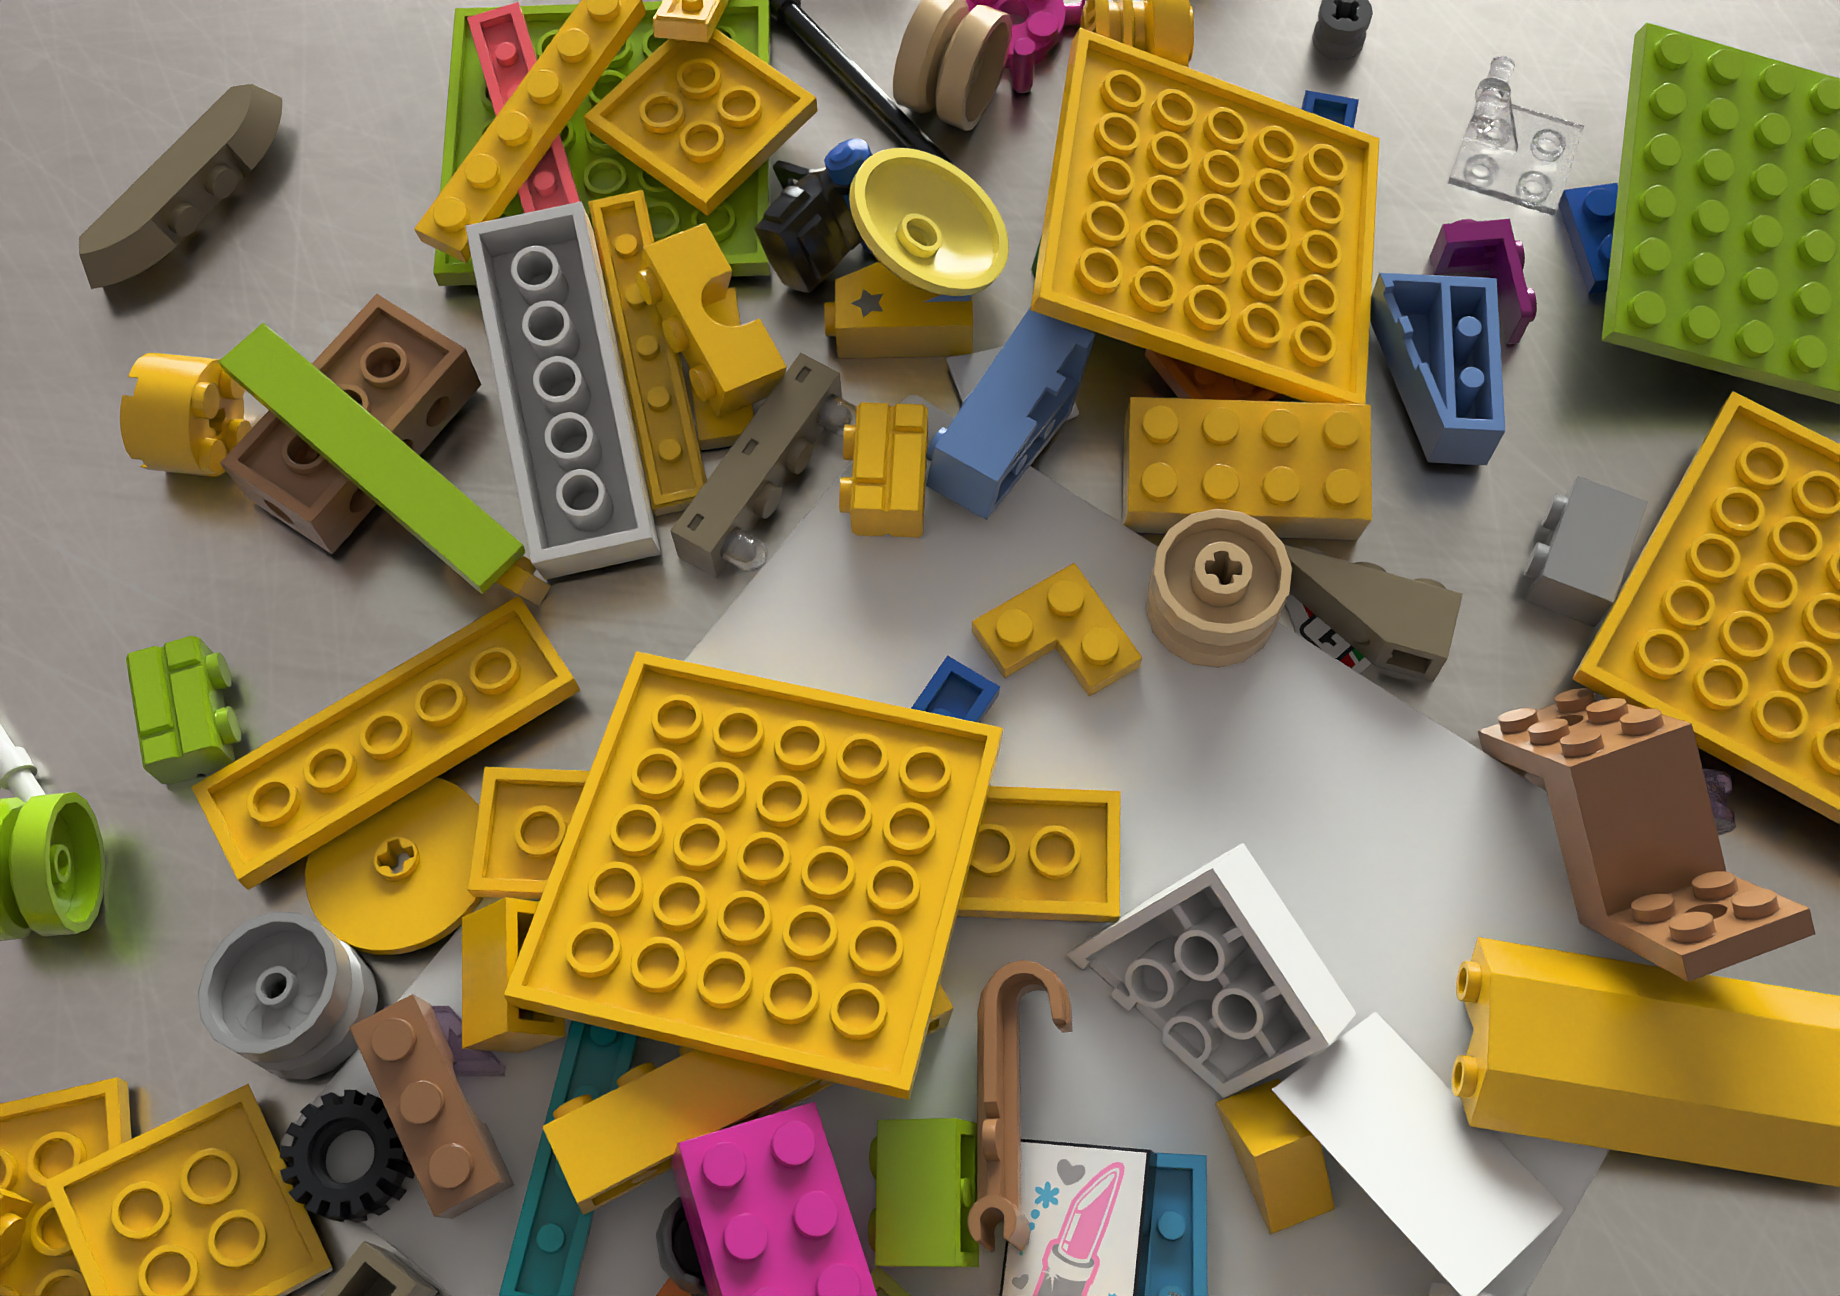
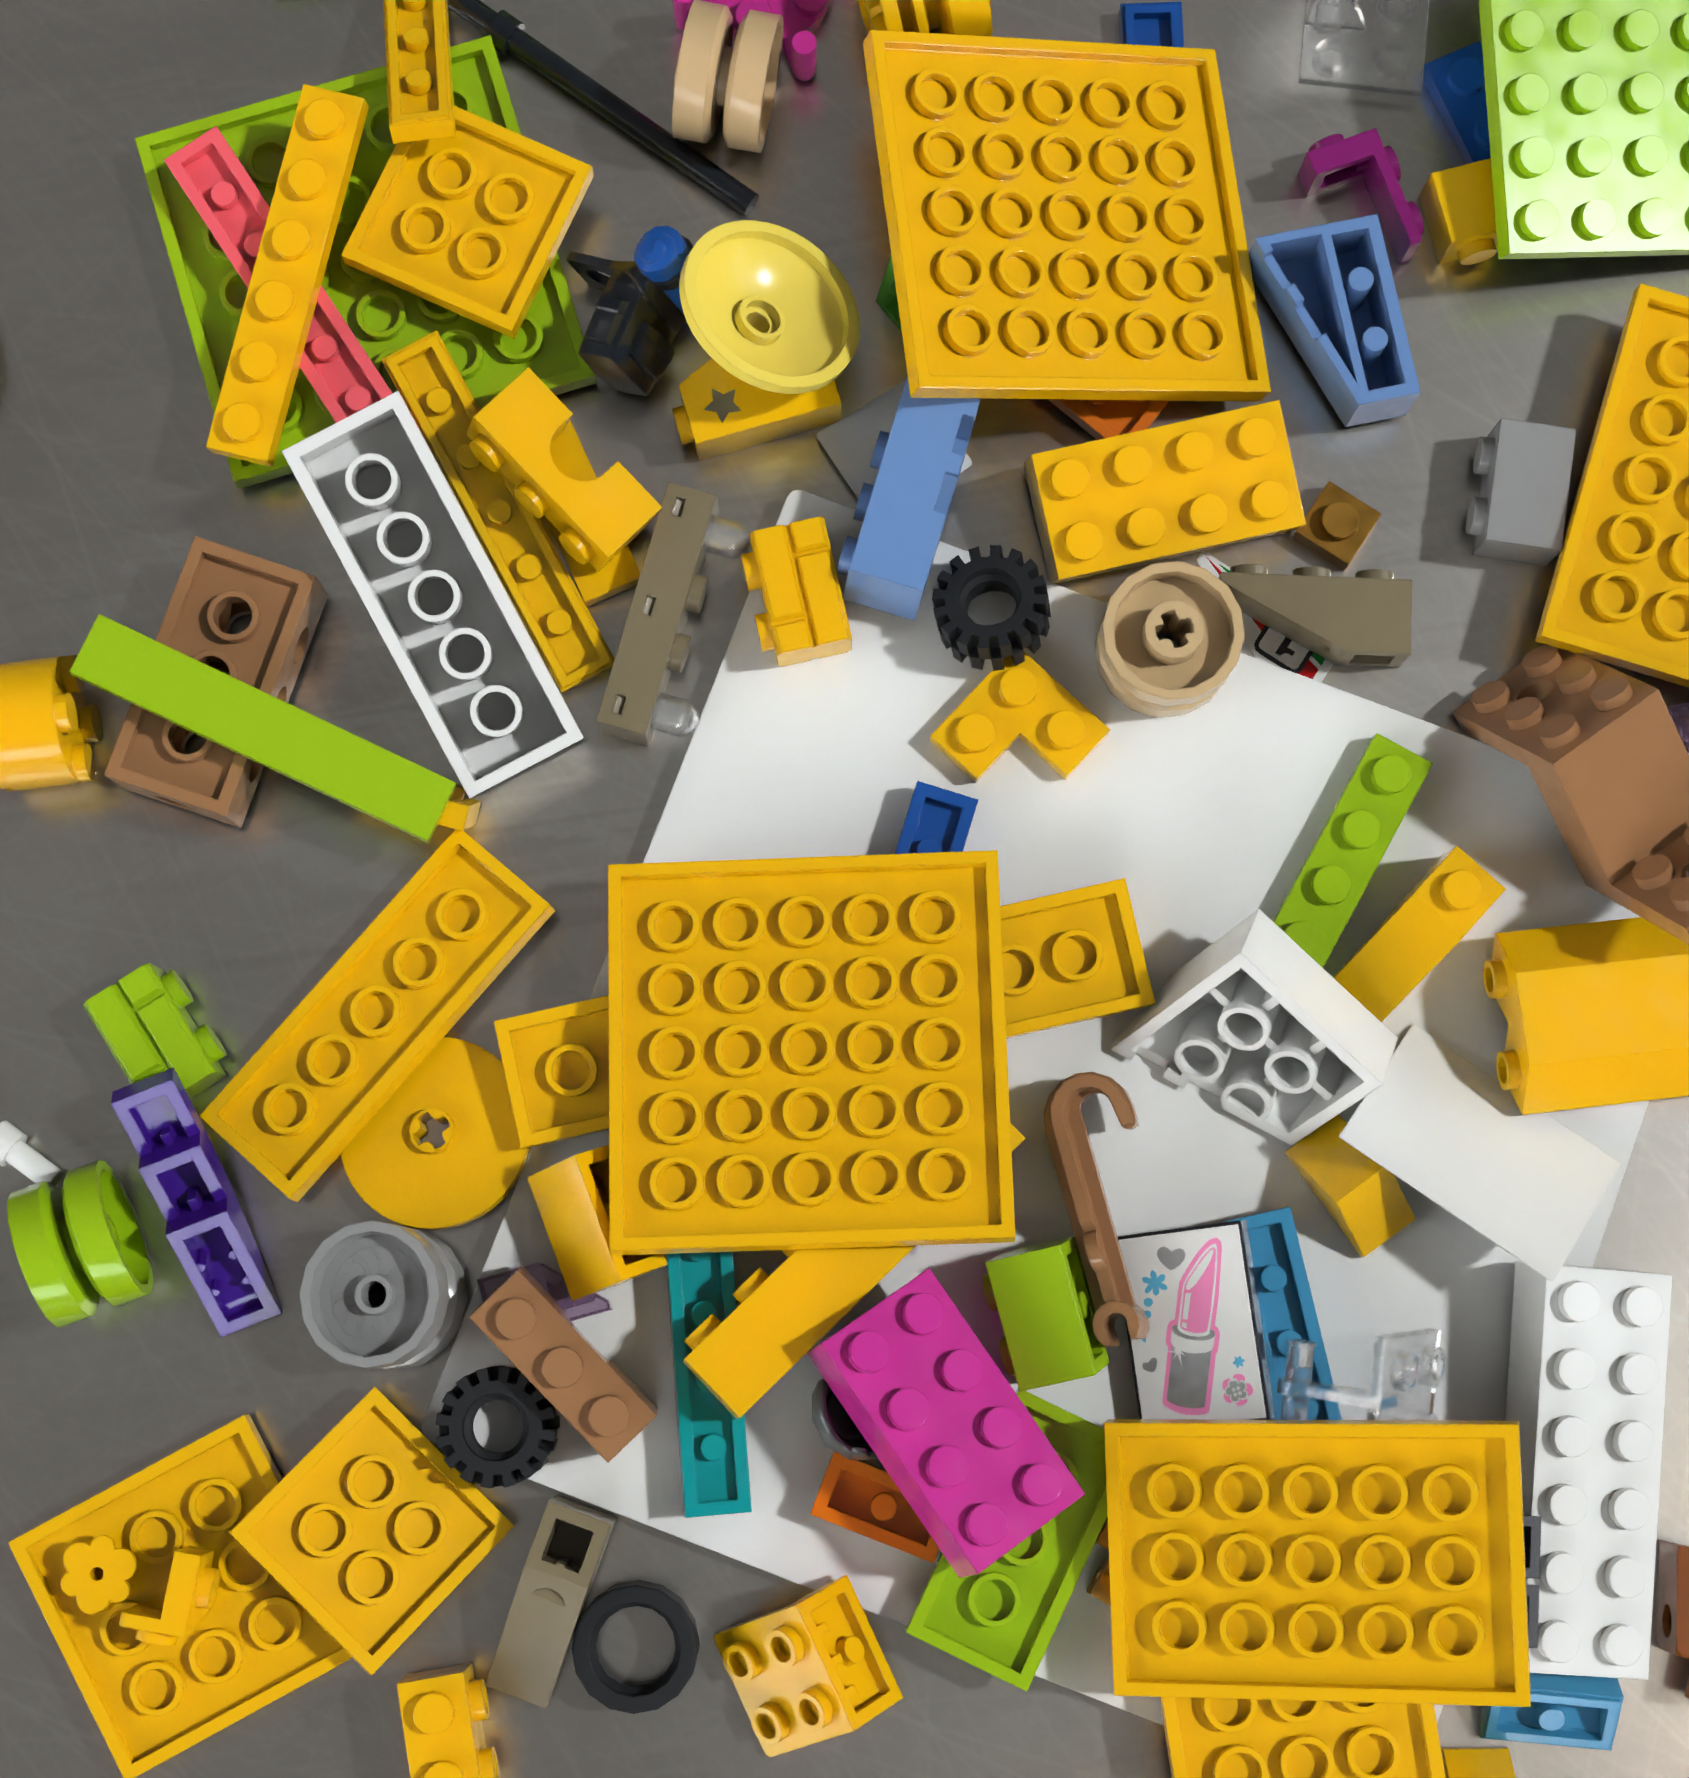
camera: 20 degrees left, 15 degrees up
none -> dark purple slope [111,1067,282,1337]
none -> black tyre [932,545,1051,671]
none -> lime plate [1273,733,1433,968]
none -> pearl gold plate [1292,481,1381,571]
none -> yellow slope [1333,846,1506,1022]
none -> yellow brick [1419,158,1498,265]

